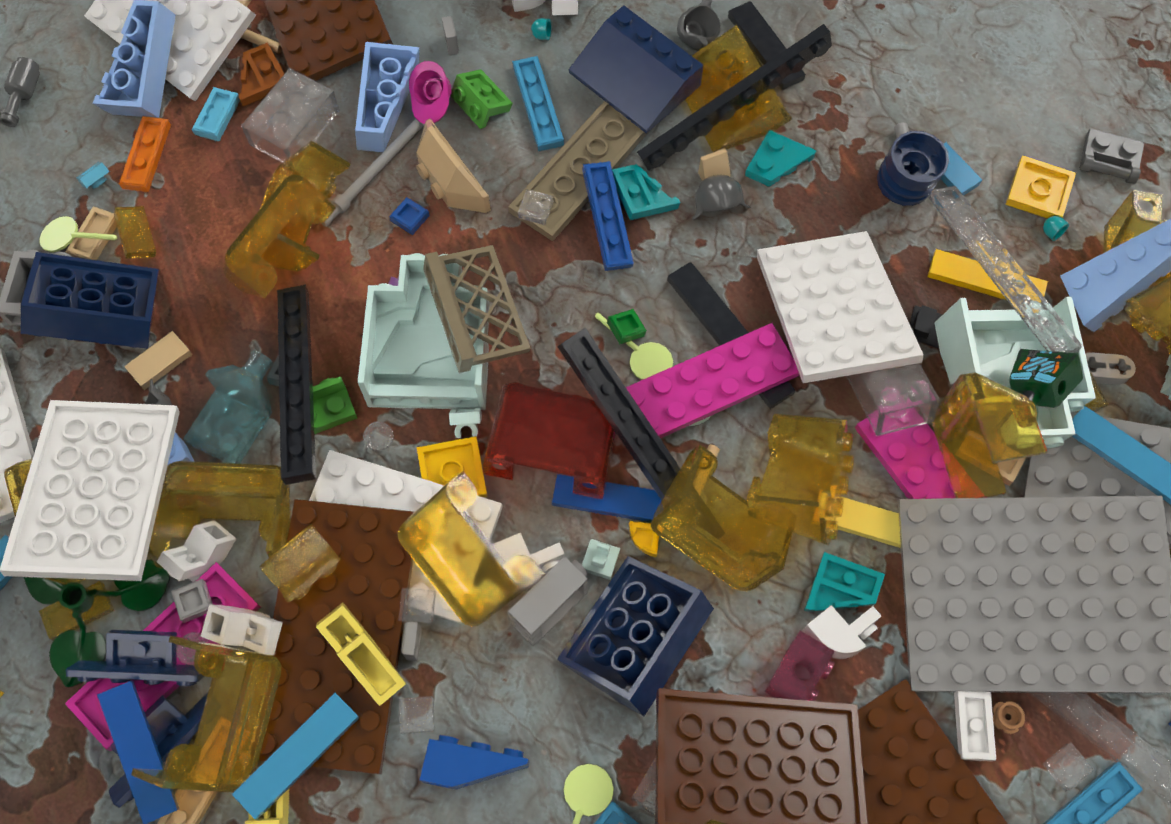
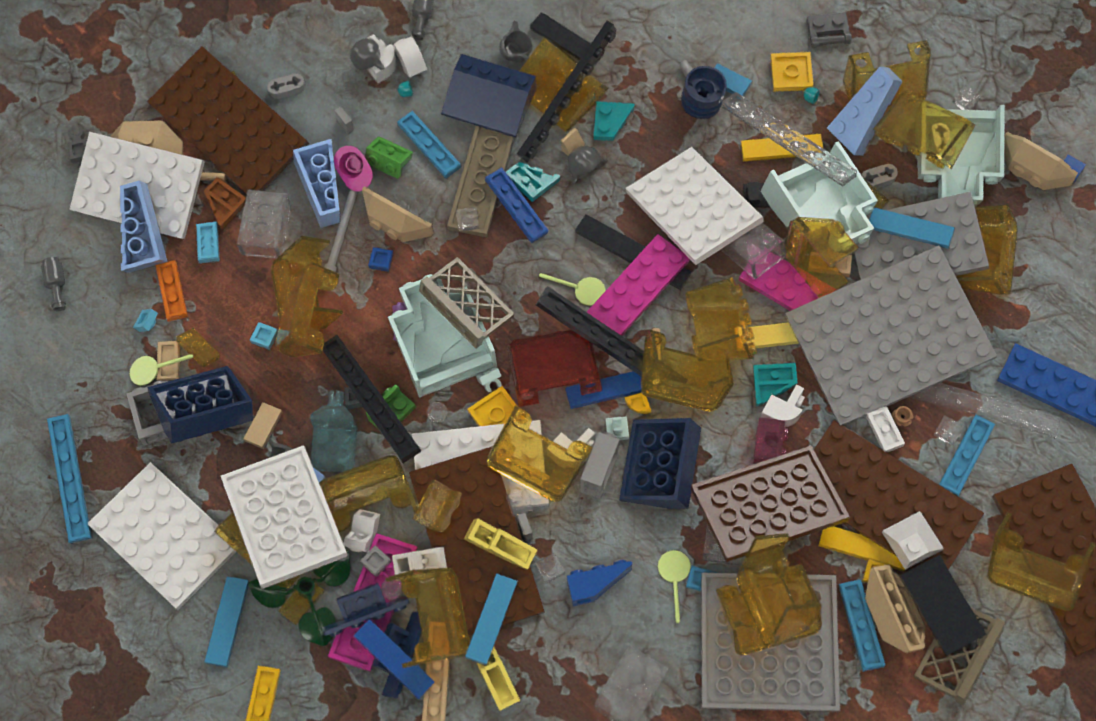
camera: 20 degrees left, 0 degrees up
green tile [607,309,647,345] -> none
dark green torso [1009,349,1083,413] -> none
none -> medium azure plate [250,322,279,350]

